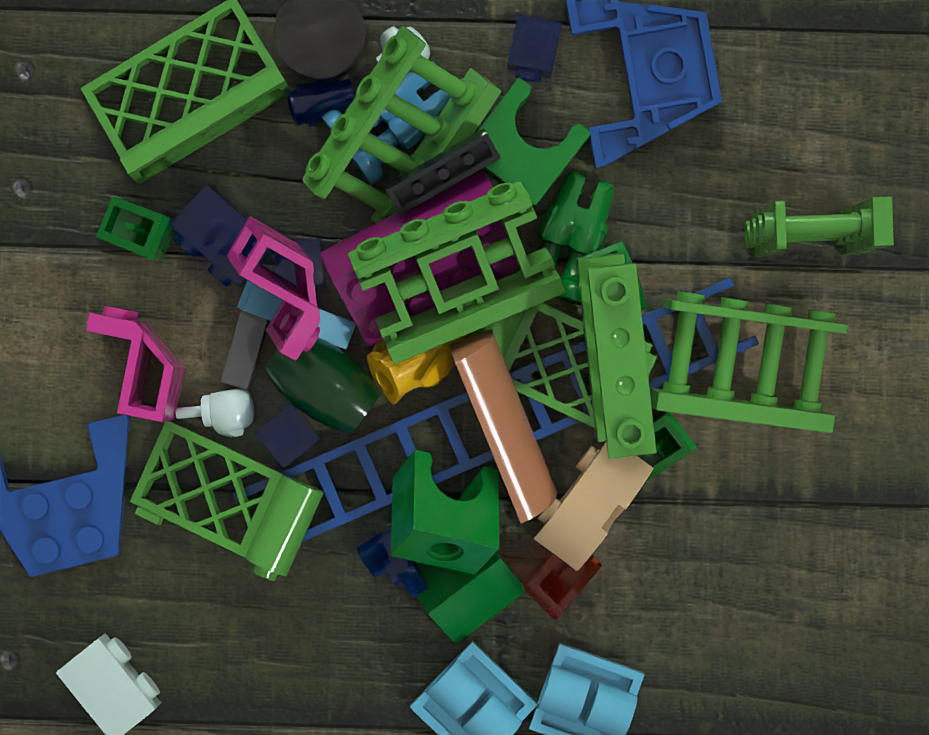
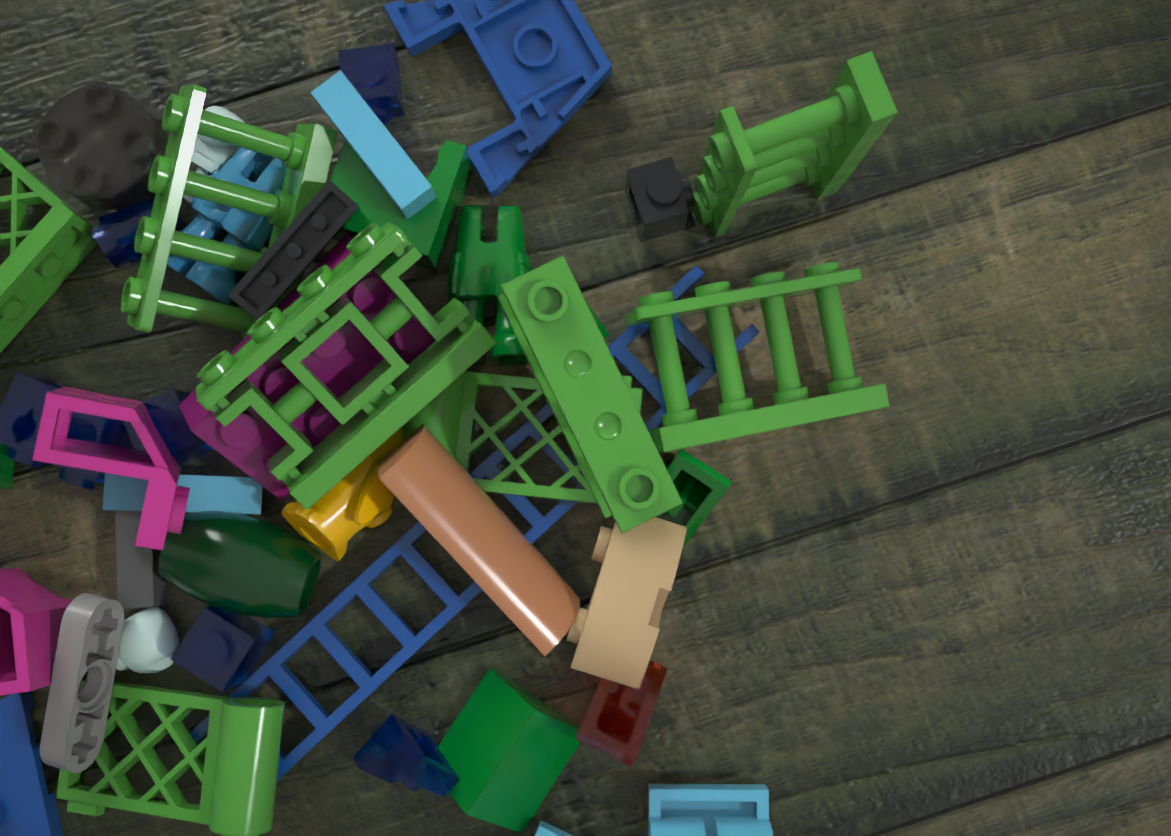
camera: 20 degrees left, 5 degrees down
green piece [391,449,499,575] -> none
none -> light grey beam [40,593,124,773]
none -> medium azure piece [310,70,437,219]
none -> black brick [625,157,695,242]

